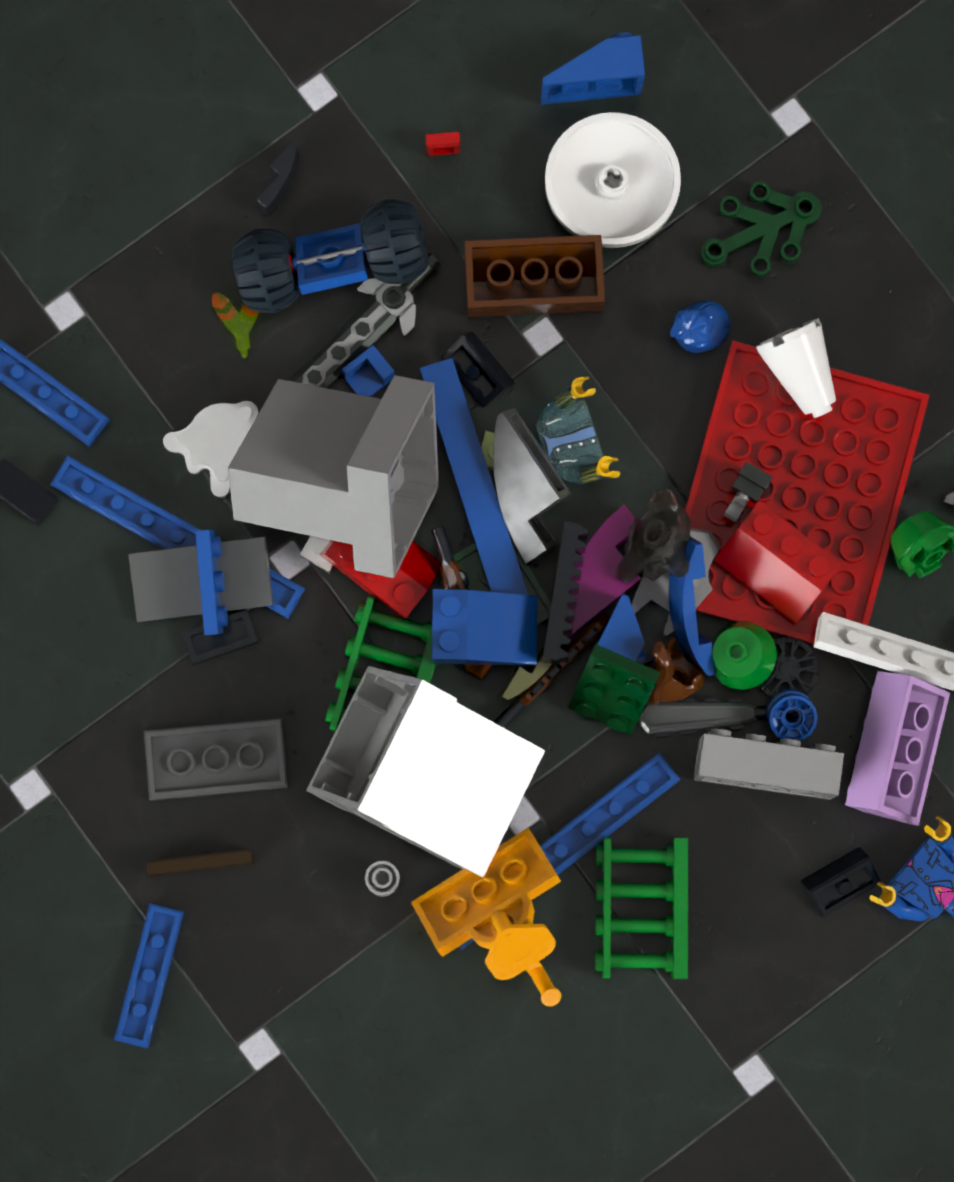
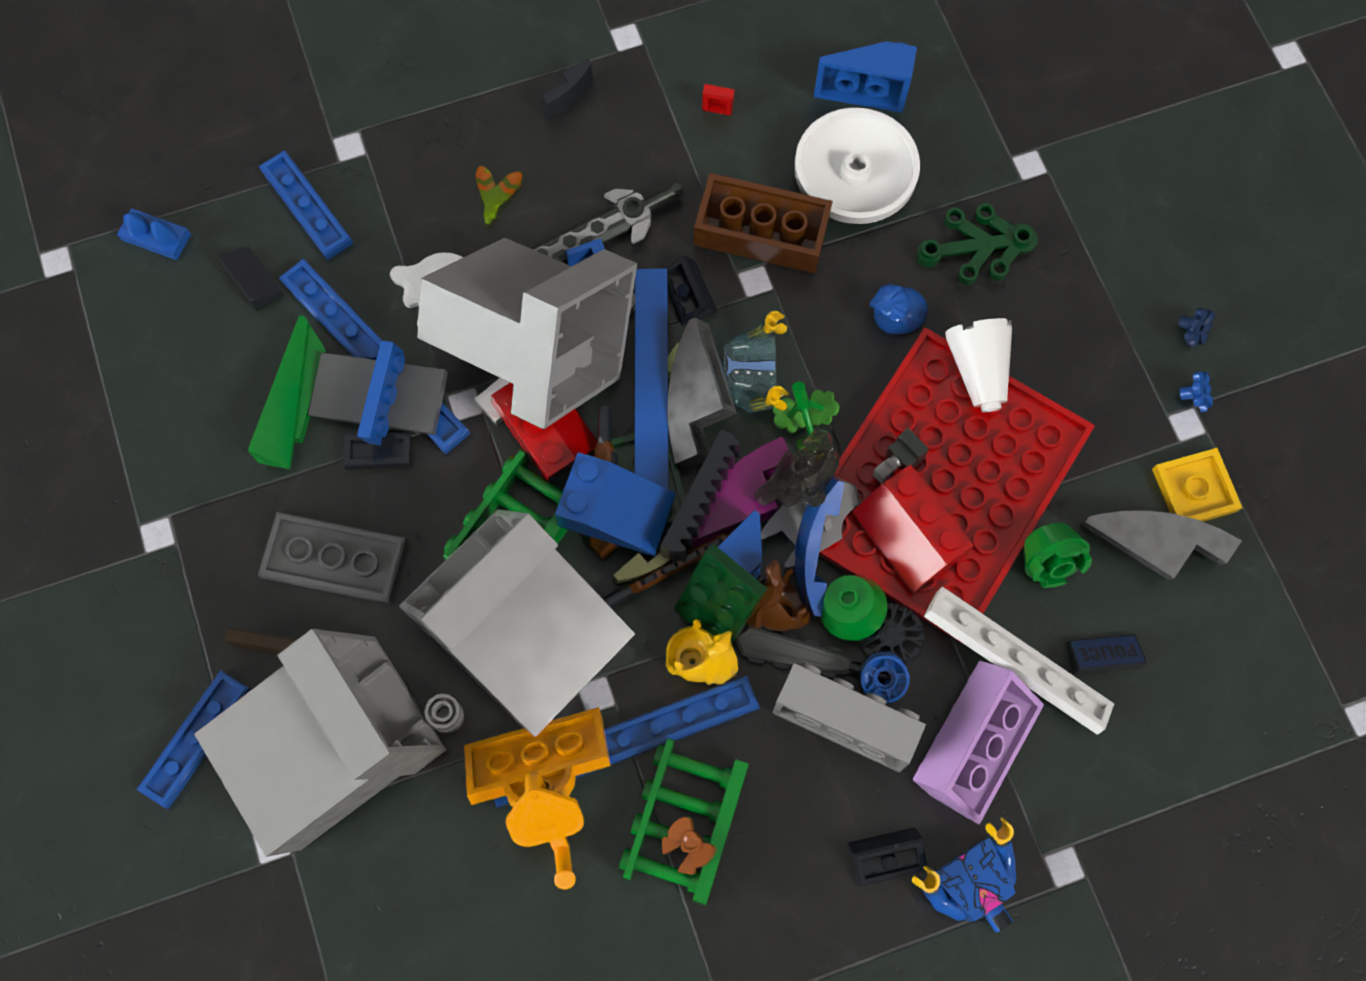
camera: 20 degrees right, 10 degrees down
black plate [232,199,428,313] -> none
none -> light grey piece [194,629,447,857]
none -> green wedge [248,315,327,469]
none -> dark orange piece [662,817,717,874]
none -> yellow piece [665,619,738,685]
none -> bright green plant [773,382,840,453]

